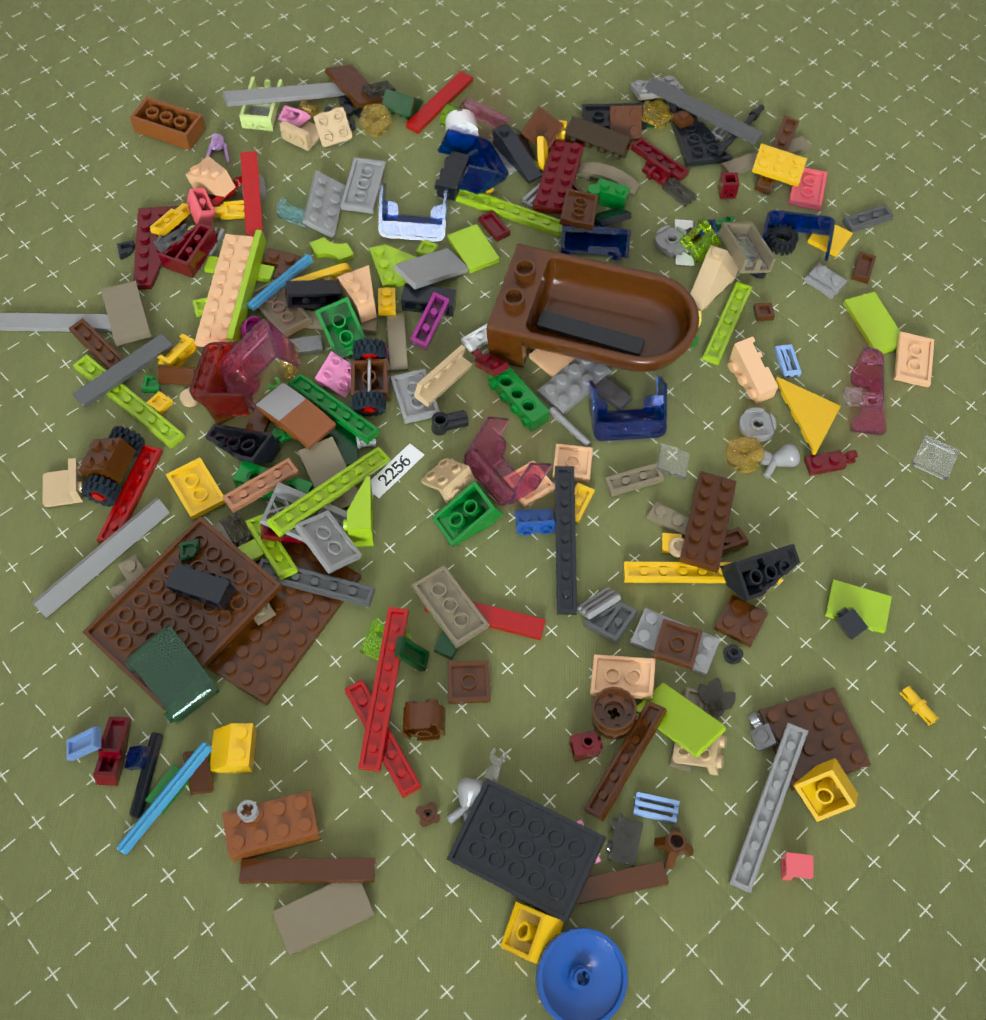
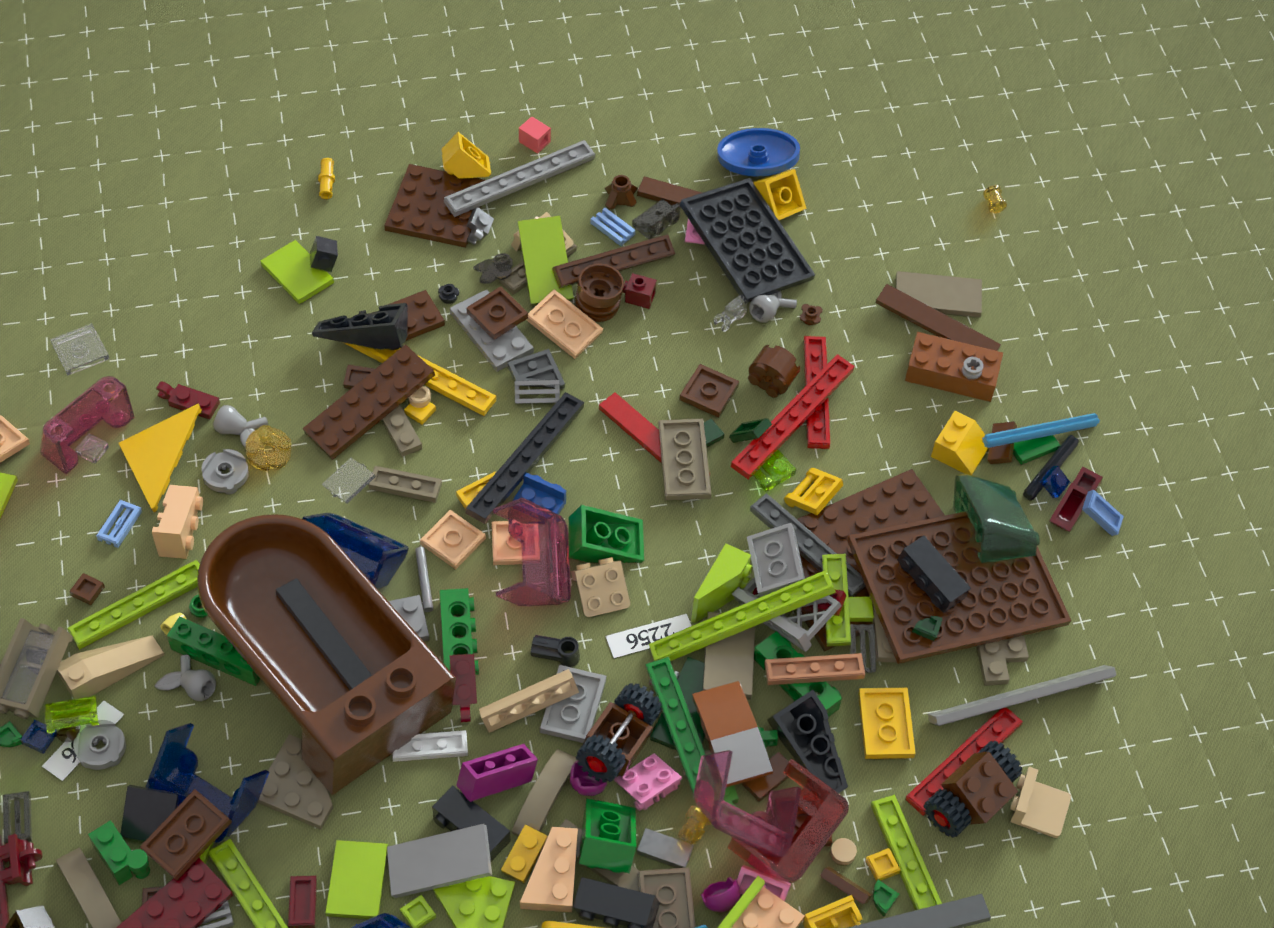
camera: 150 degrees left, 5 degrees down
none -> yellow plate [784,467,843,515]

